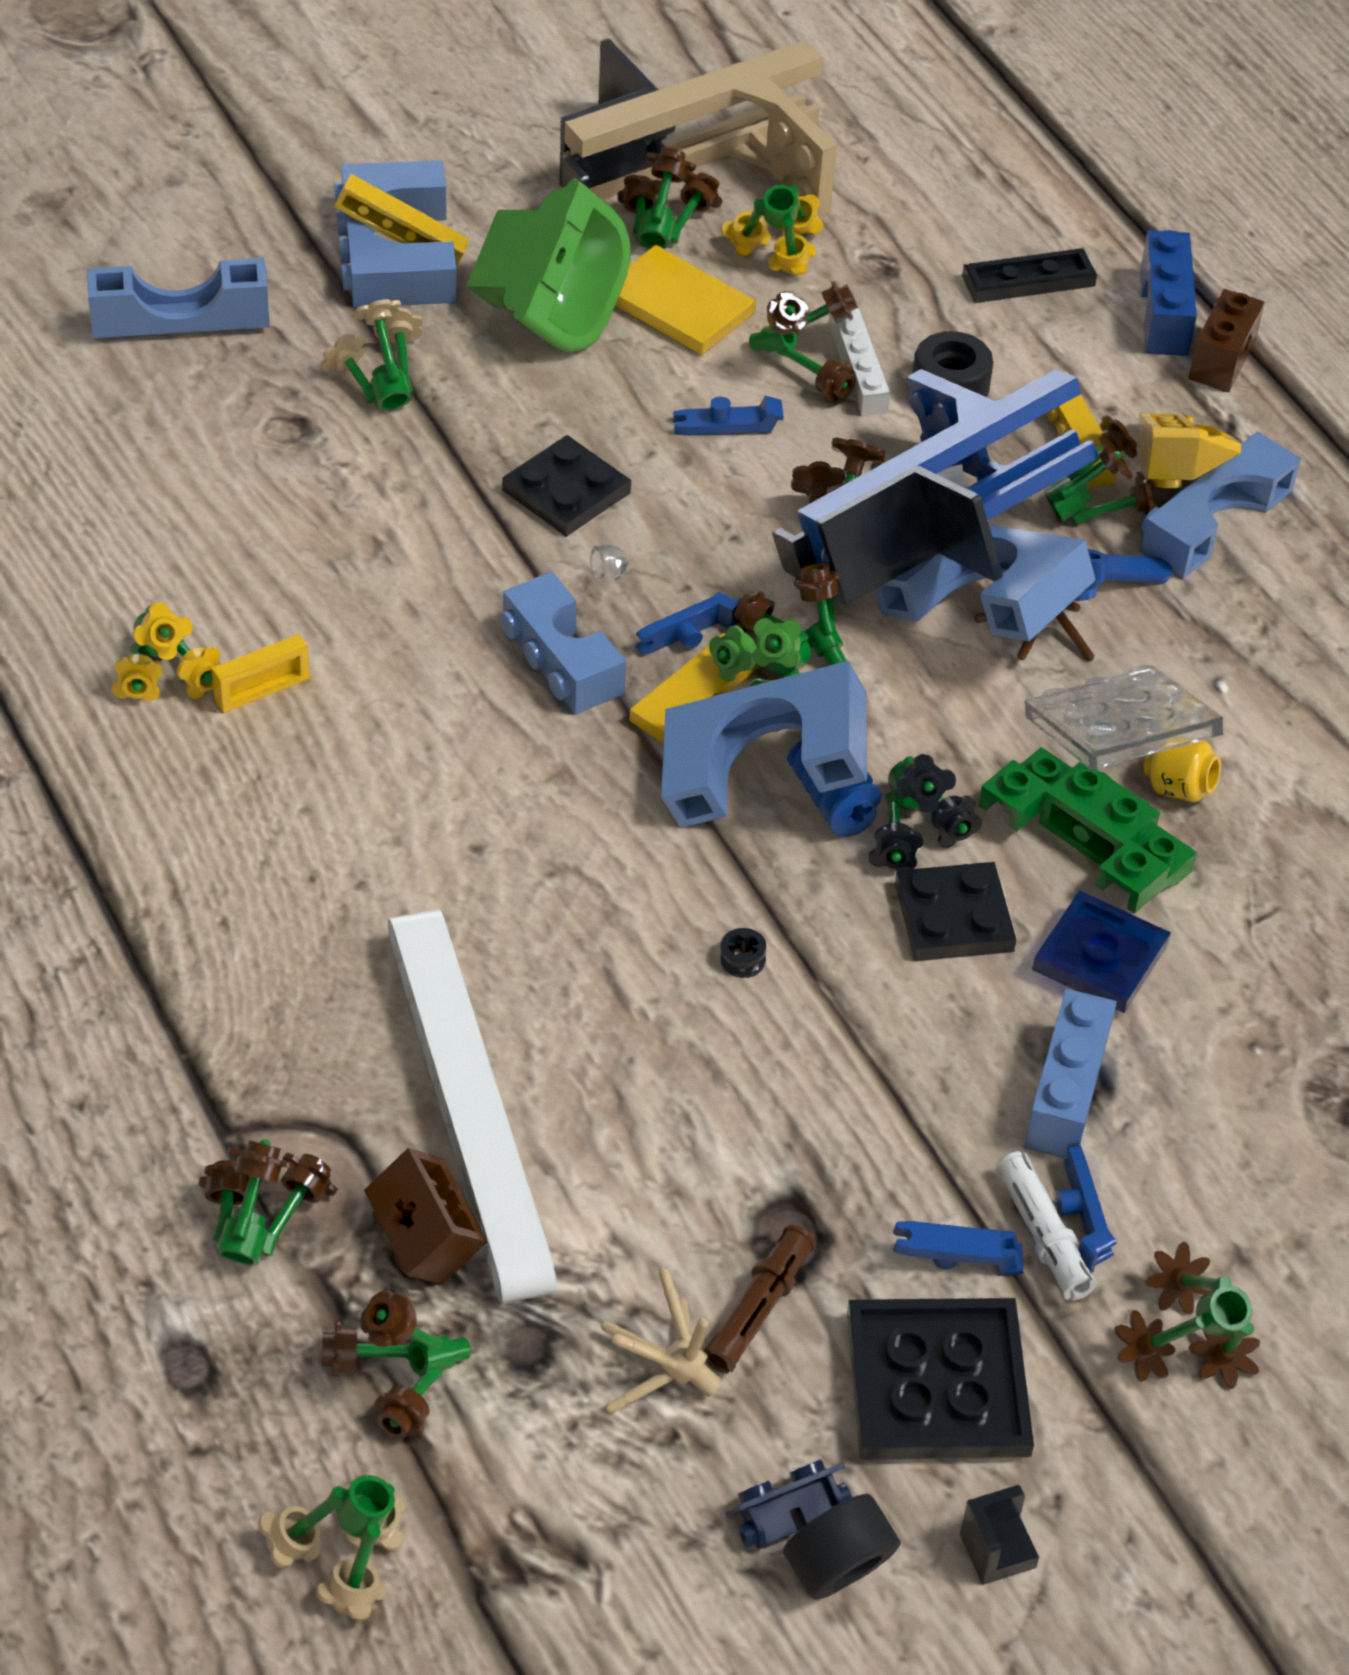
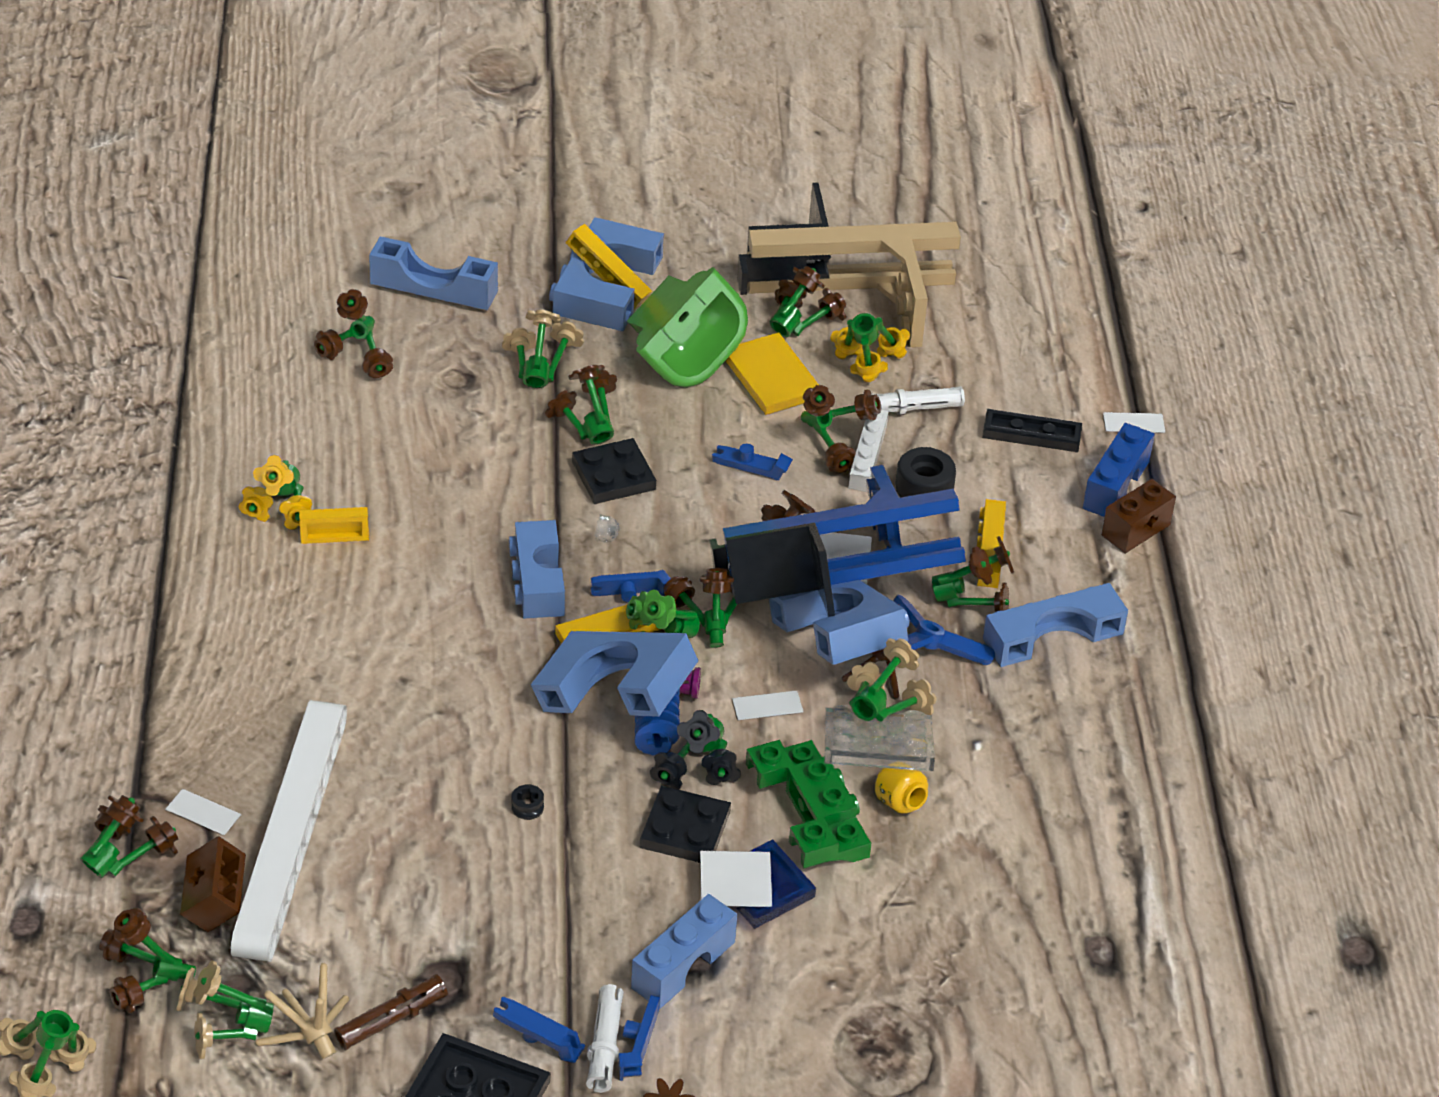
camera: 25 degrees right, 5 degrees down
yellow wedge [1139,413,1241,488] -> none
none -> white sticker [165,789,242,835]
none -> plant [177,960,274,1059]
none -> reddish brown plant [314,289,393,378]
none -> plant [545,365,617,445]
none -> white sticker [700,851,772,907]
none -> white sticker [732,691,804,720]
none -> plant [847,638,937,722]
none -> white pin [872,386,965,415]
none -> white sticker [1103,412,1165,433]

